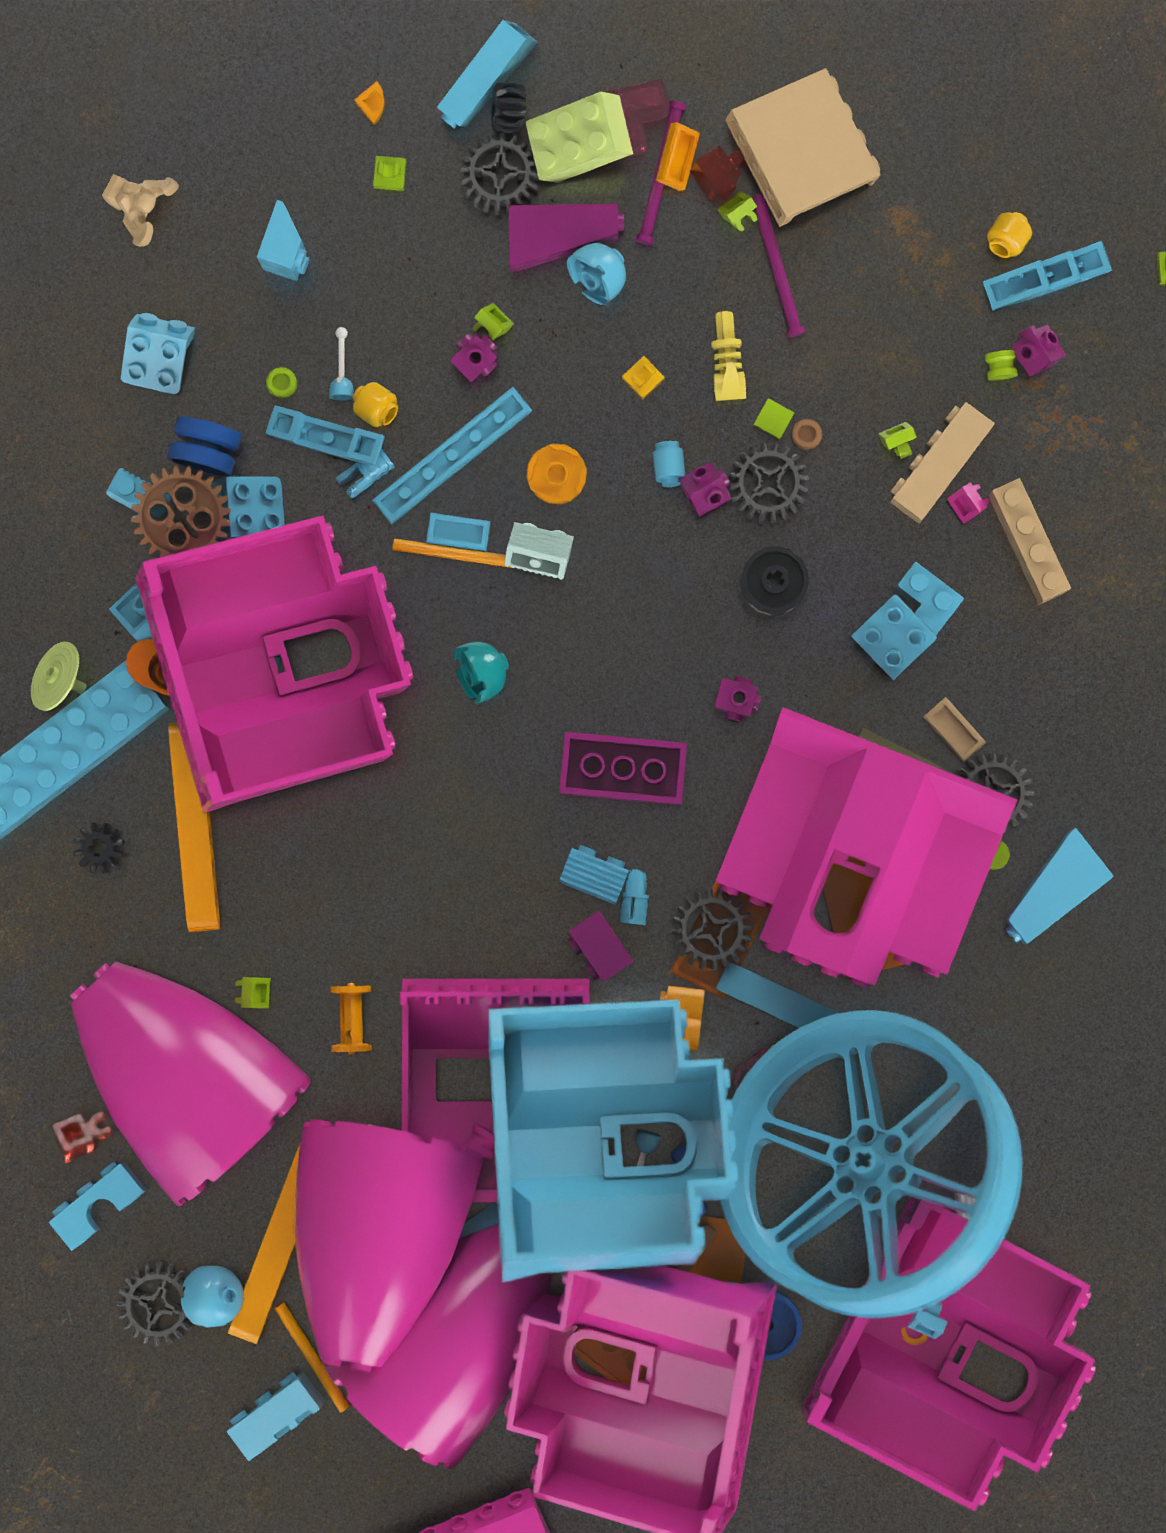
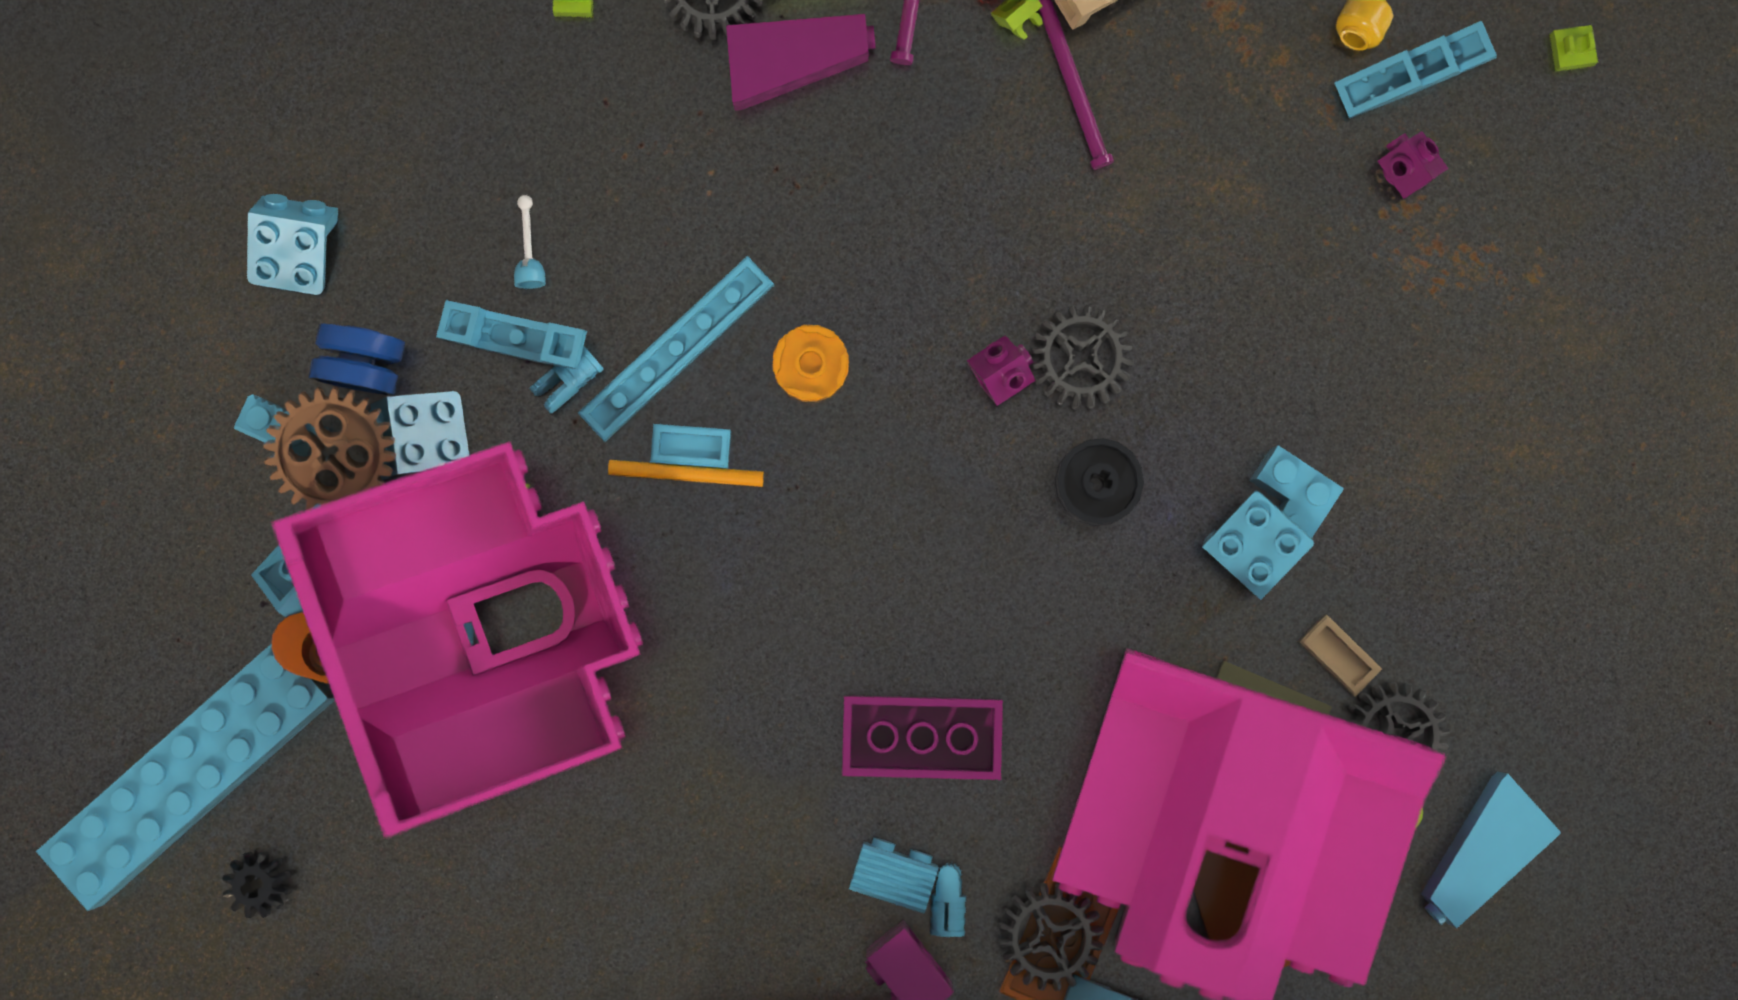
camera: 10 degrees left, 0 degrees up
yellowish green shield [31,641,86,711] -> none
tan animal [102,174,179,247] -> none
light orange beam [168,723,220,933] -> none
medium azure slope [257,200,309,281] -> none
lime tile [266,367,297,399] -> none
yellow head [352,382,398,427] -> none
magenta brick [450,332,498,382] -> none
teal cylinder [453,641,509,704] -> none
lime tile [473,303,514,340] -> none
light aqua brick [504,522,574,580] -> none
medium azure cylinder [567,243,626,305] -> none
yellow tile [622,356,665,400] -> none
medium azure brick [653,441,686,487] -> none
light yellow piece [711,311,746,401] -> none
magenta brick [714,676,761,722] -> none
lime tile [753,398,794,441] -> none
medium nougat tile [791,419,822,451] -> none
lime tile [878,422,917,459] -> none
tan brick [890,402,995,524] -> none
dark pink tile [947,482,989,524] -> none
lime wheel [985,350,1018,380] -> none
tan brick [988,478,1071,605] -> none

